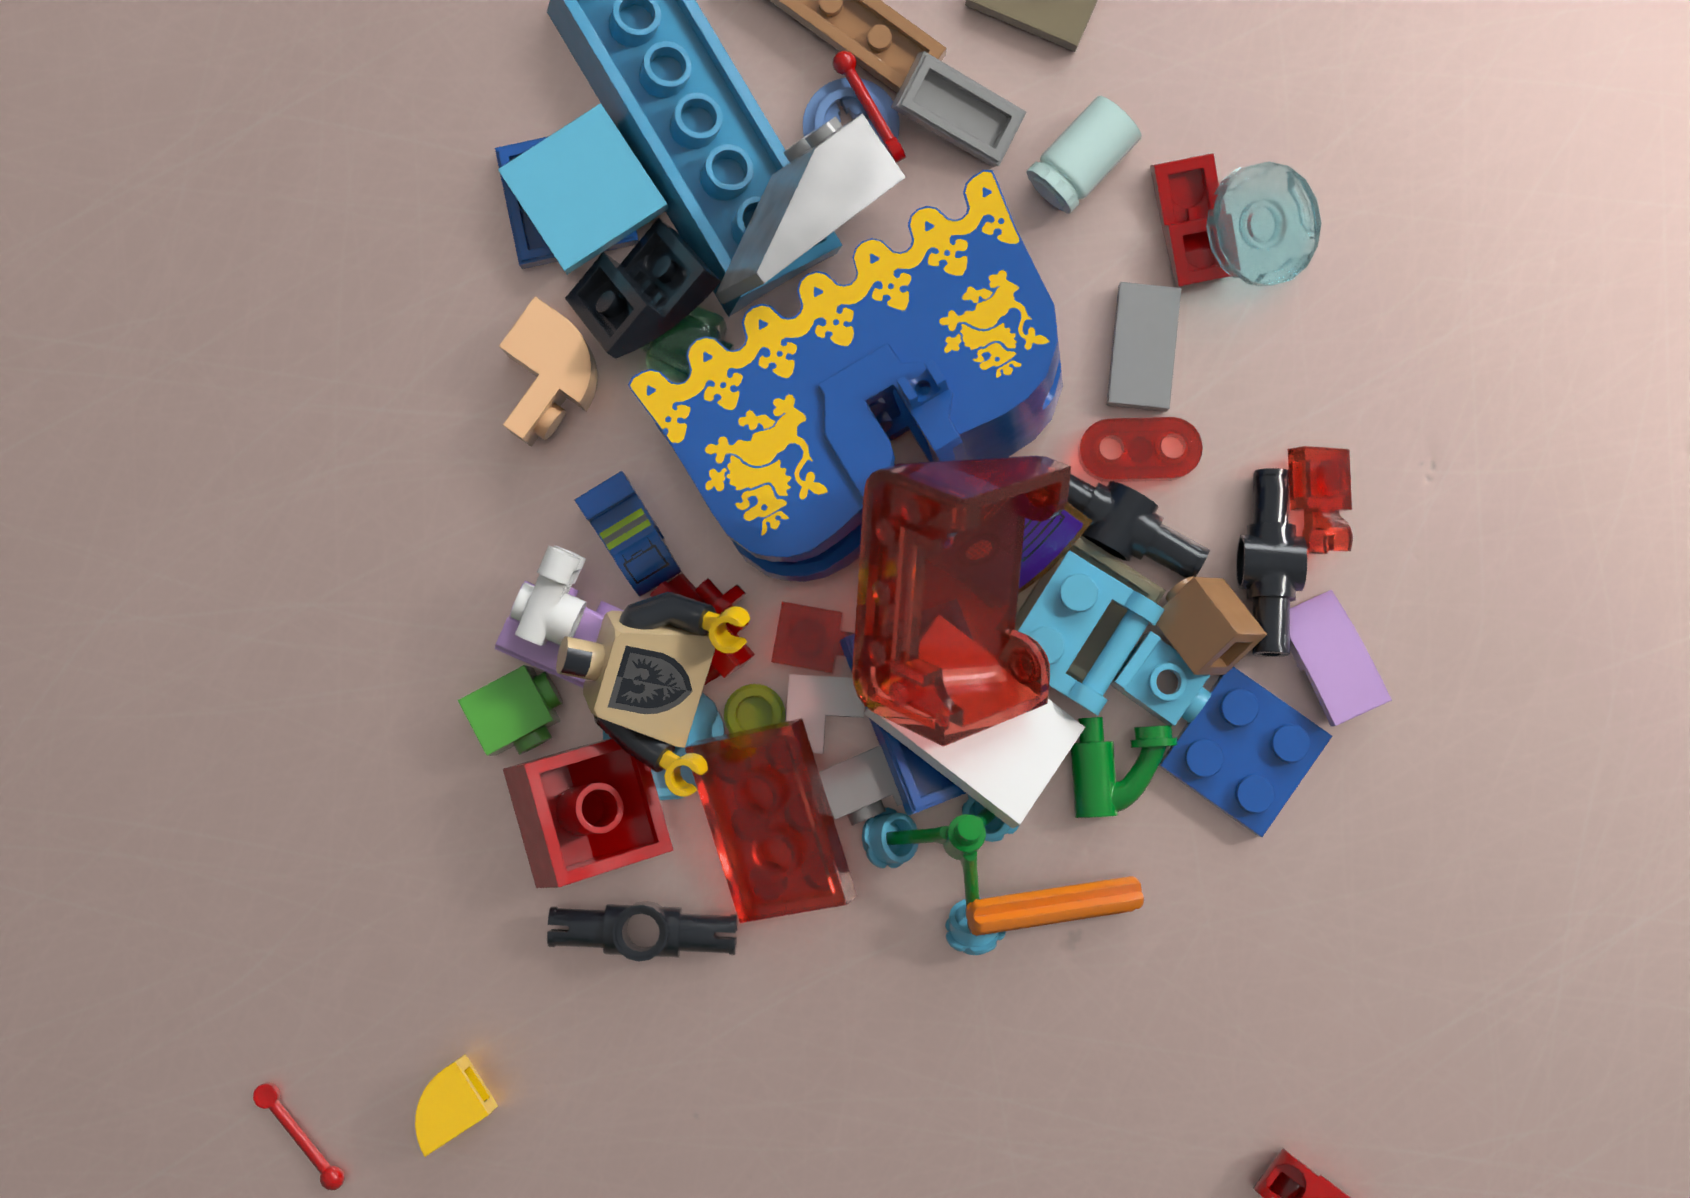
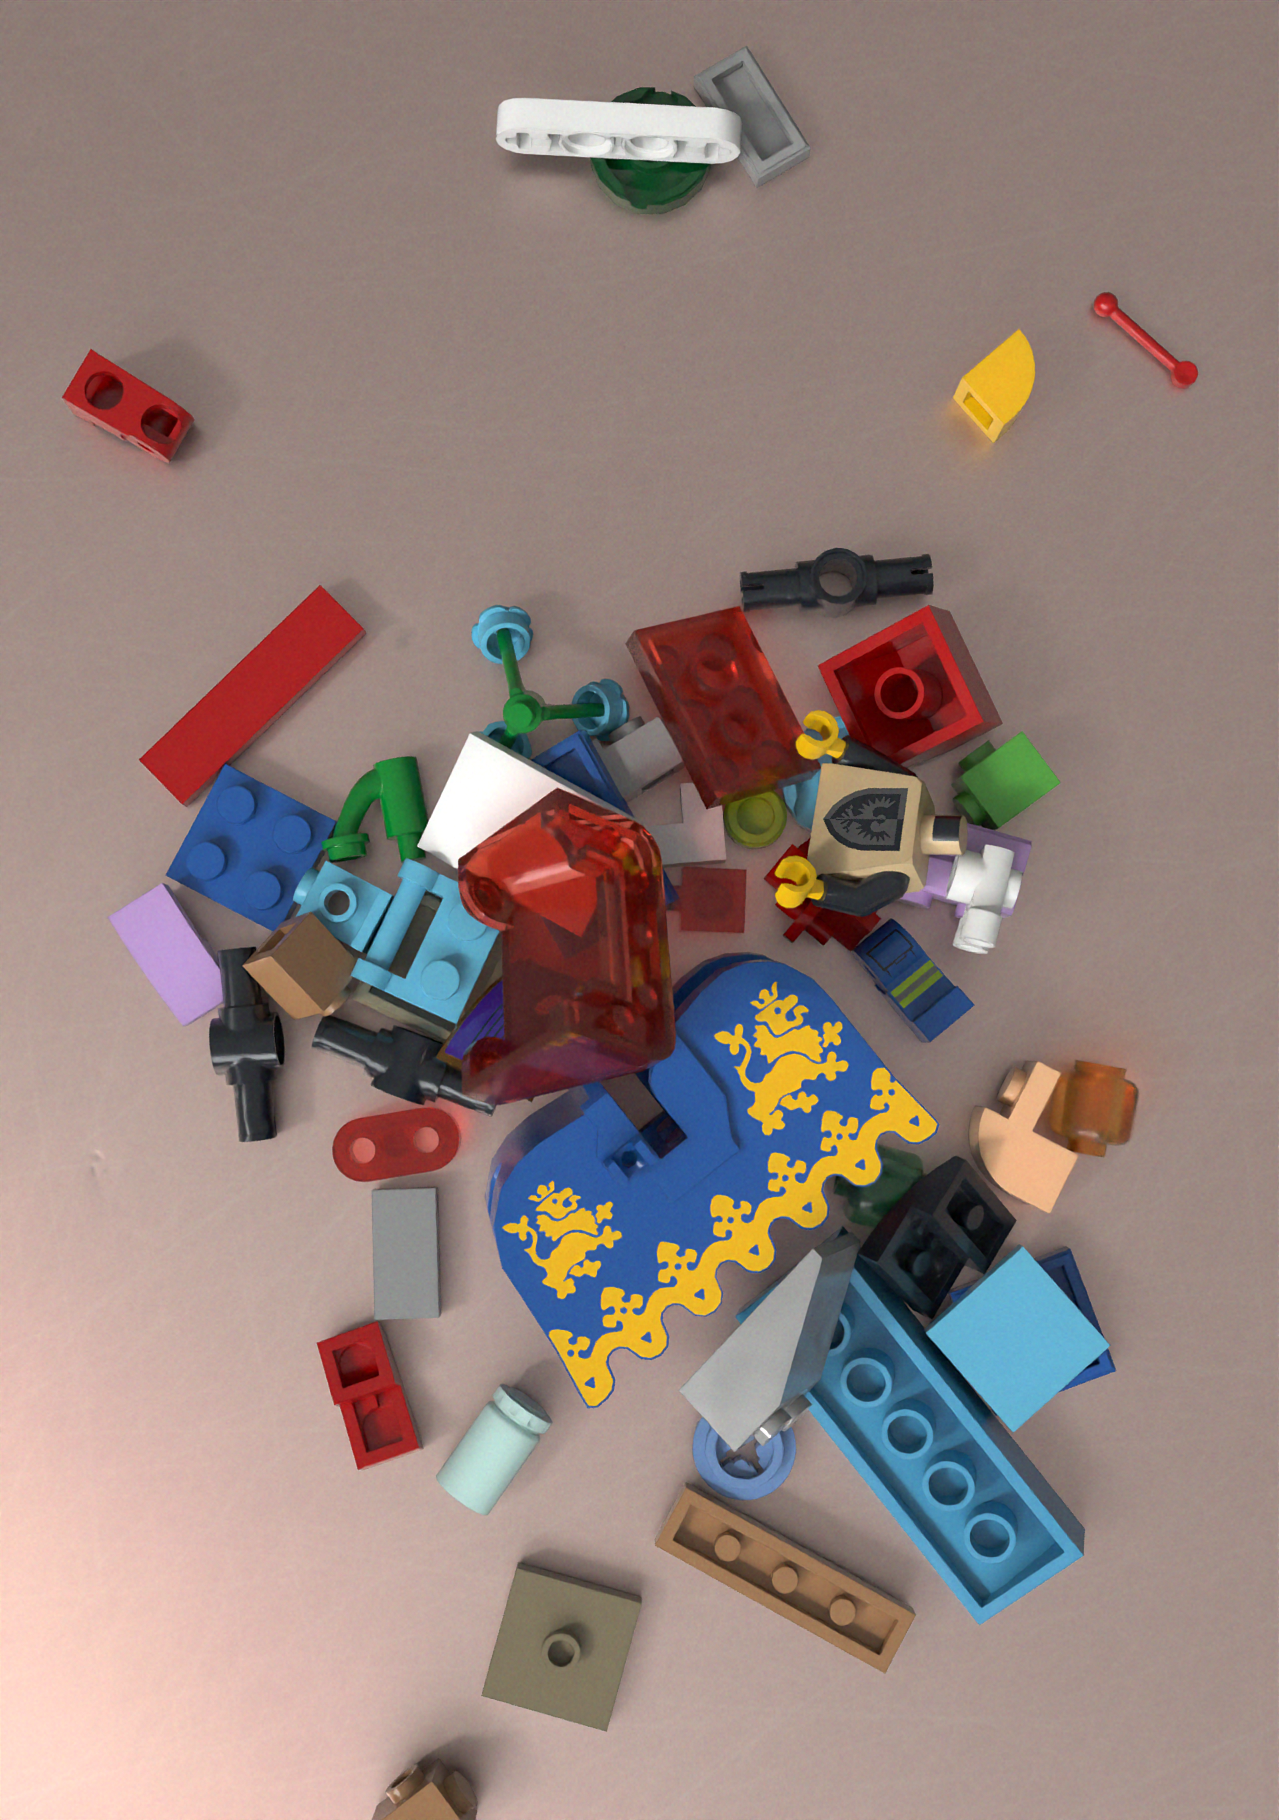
camera: 170 degrees right, 0 degrees up
red hinge [832,51,906,163] -> none
light grey tile [891,51,1026,167] -> none
orange axle [966,876,1144,936] -> none
clear light blue tile [1206,161,1321,286] -> none
clear red plate [1287,446,1353,555] -> none
none -> red tile [139,585,366,807]
none -> clear orange head [1048,1060,1140,1157]

